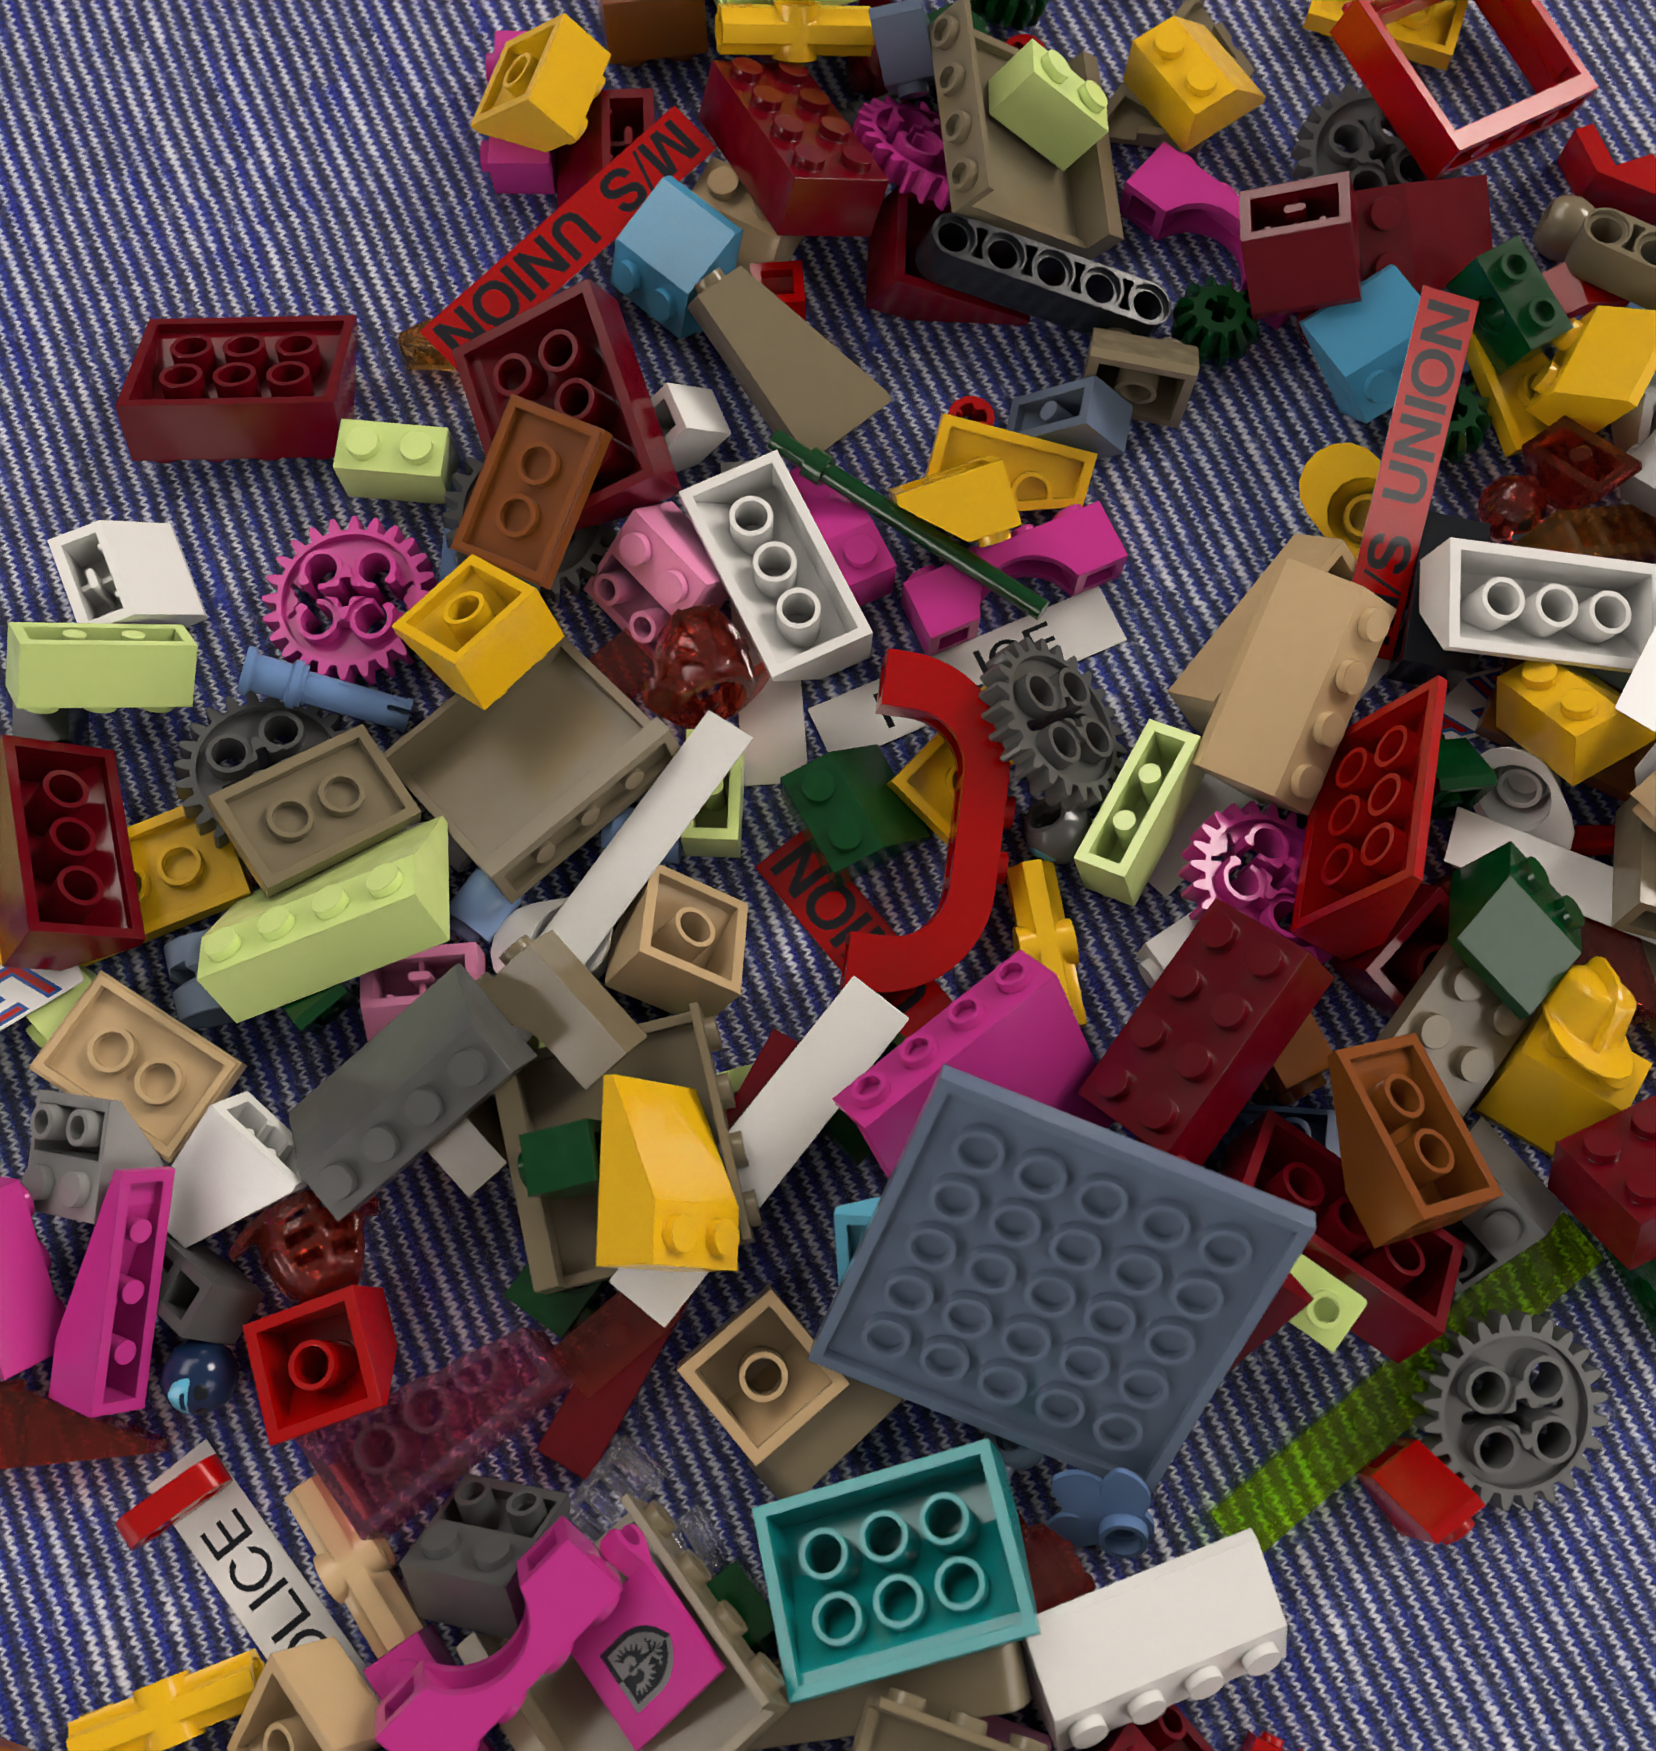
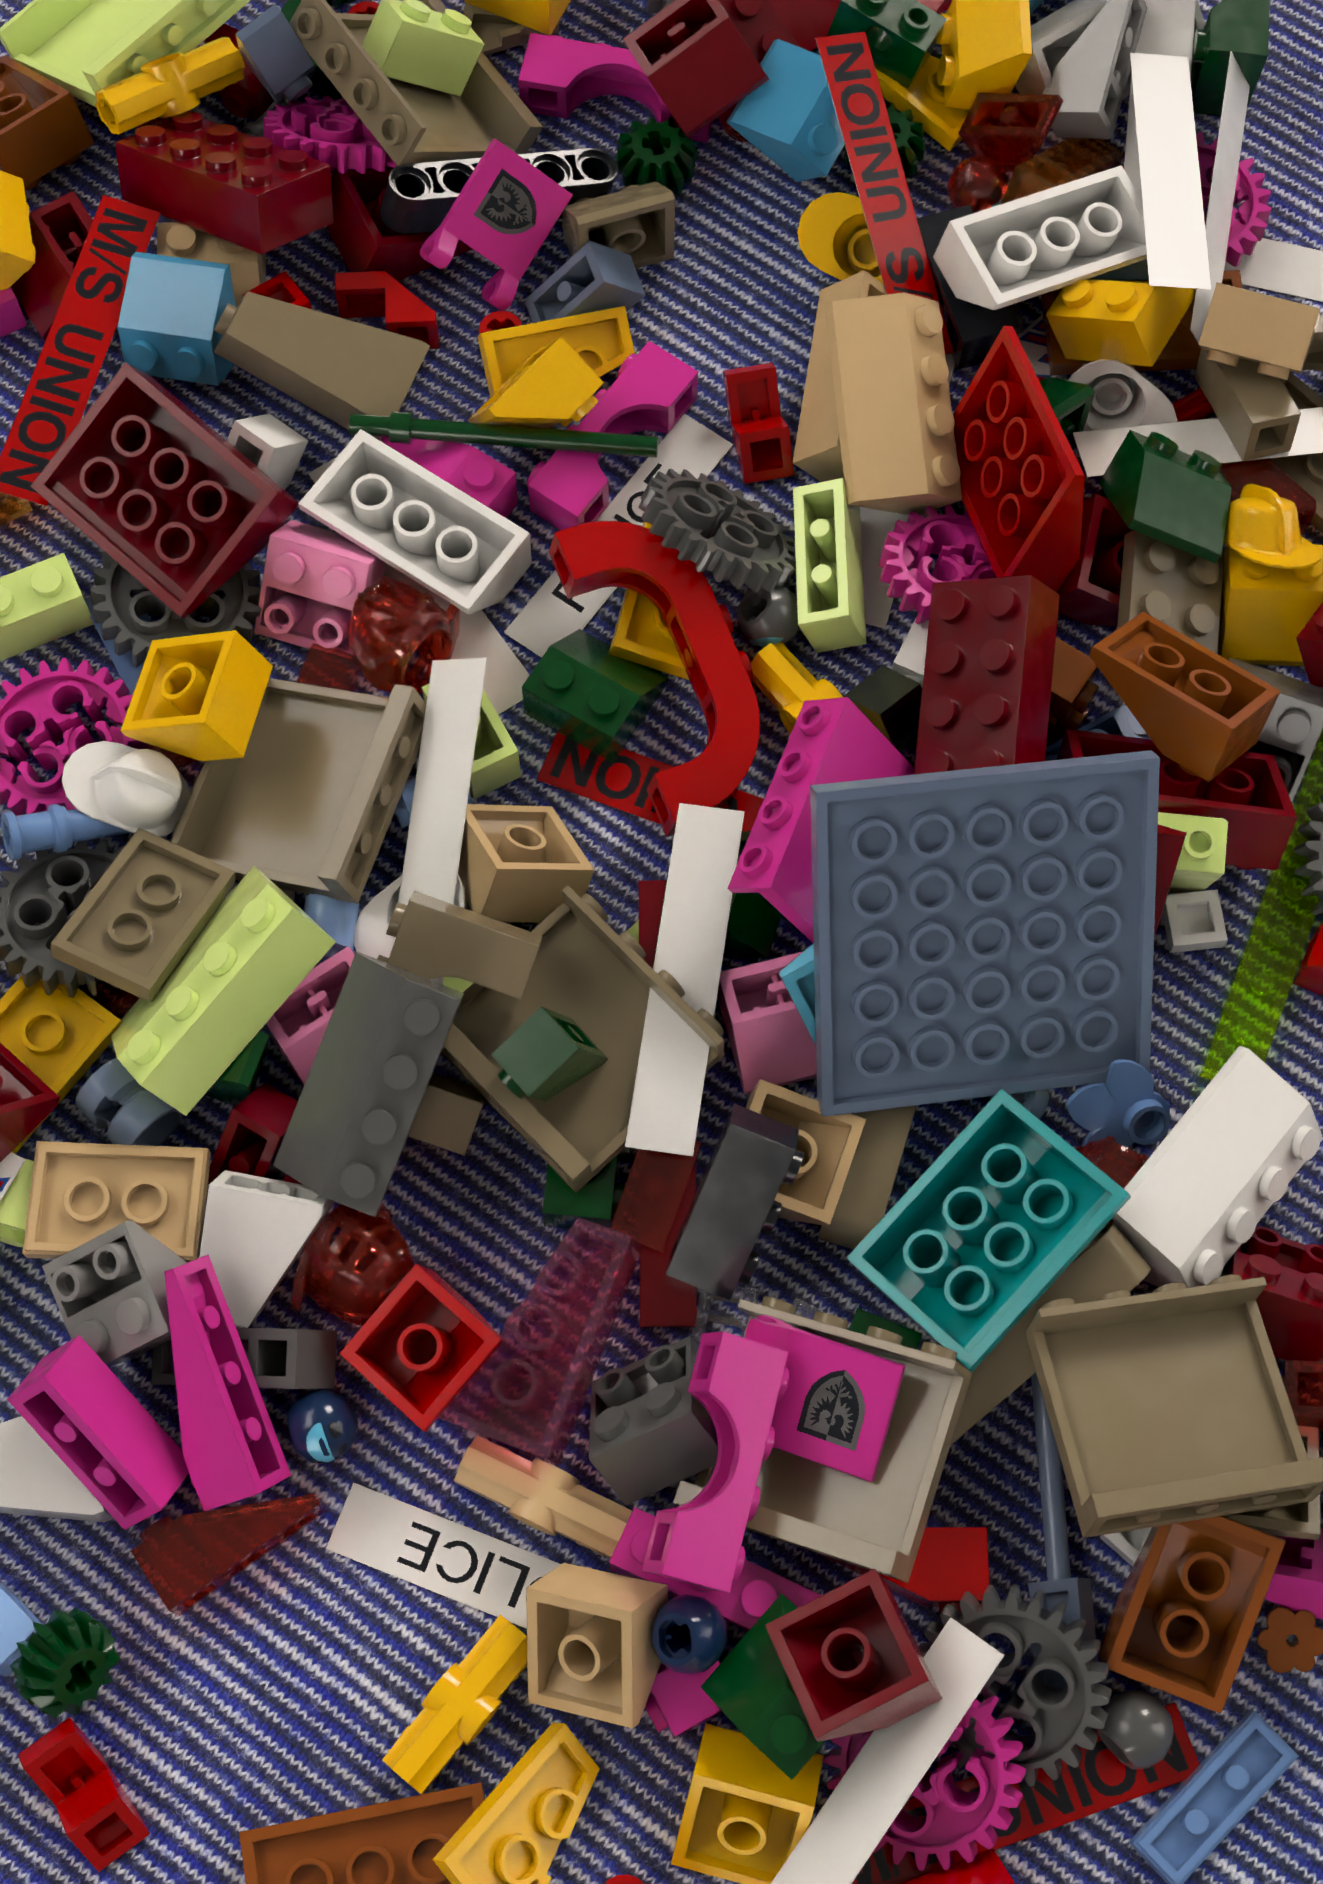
camera: 30 degrees left, 5 degrees down
red beam [115,1454,233,1551] -> none
dark orange tile [450,394,613,590] -> none
yellow slope [596,1074,740,1272] -> none
none -> white piece [62,741,190,837]
none -> dark red slope [206,1082,298,1200]
none -> red slope [335,271,440,349]
none -> dark pink flag [420,138,573,311]
none -> black brick [665,1104,804,1300]
none -> bright pink slope [717,951,817,1095]
none -> red slope [723,363,794,484]
none -> black brick [844,666,922,753]
none -> white plate [1162,889,1228,953]

